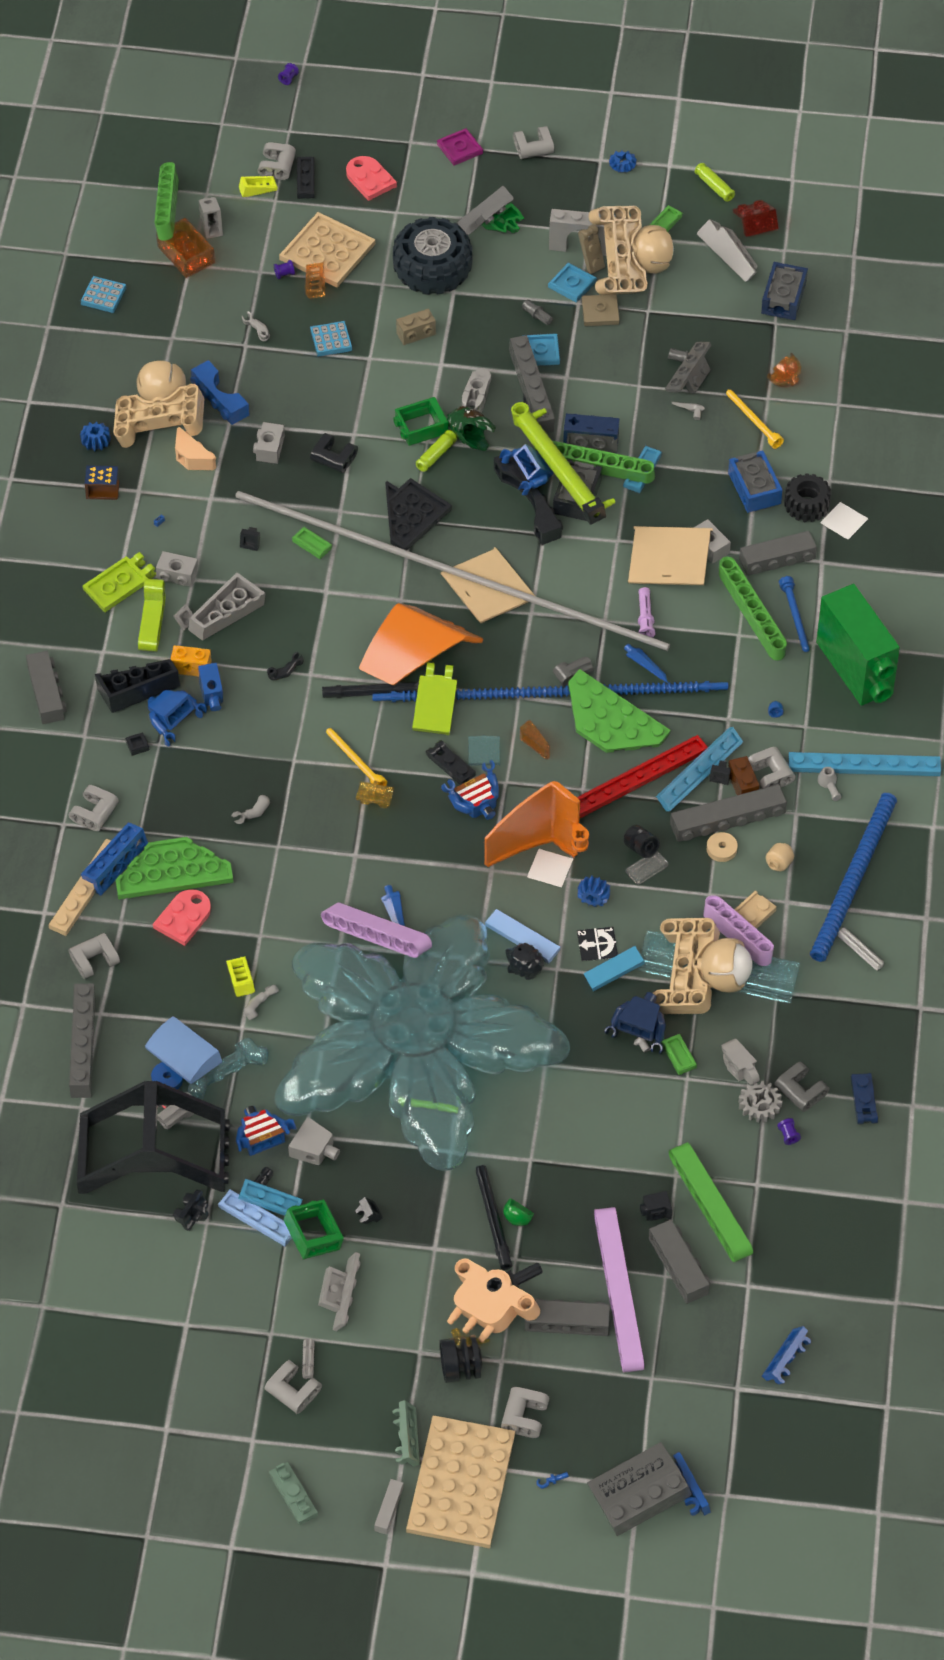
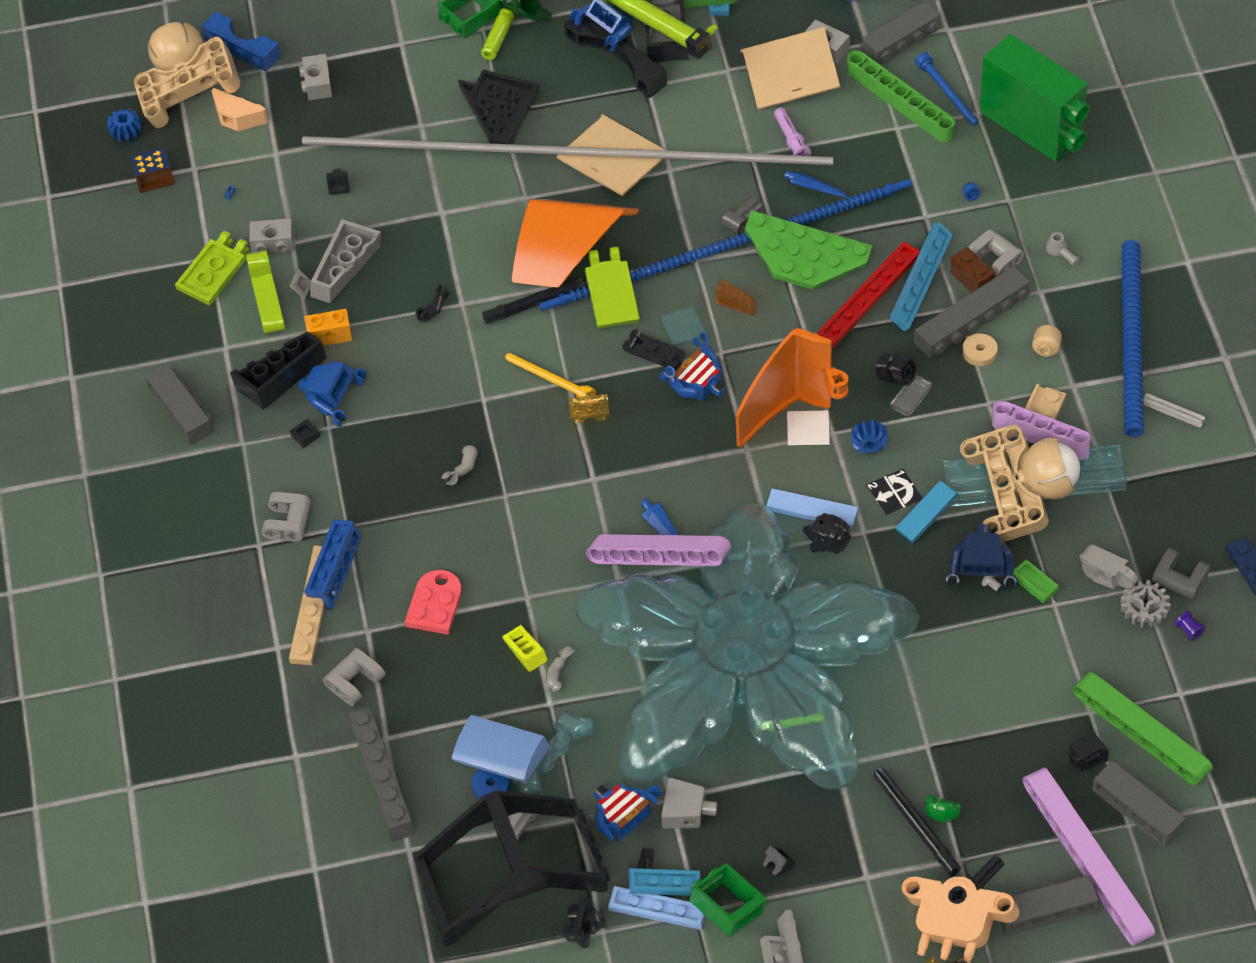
camera: 15 degrees left, 0 degrees up
bright green plate [115,837,234,900] -> none
blue torso [198,663,223,711] -> none
bright green tile [292,527,332,559] -> none
black connector [310,433,358,473] -> none
black tile [710,760,731,785] -> none
dark azure plate [788,752,941,776] -> none

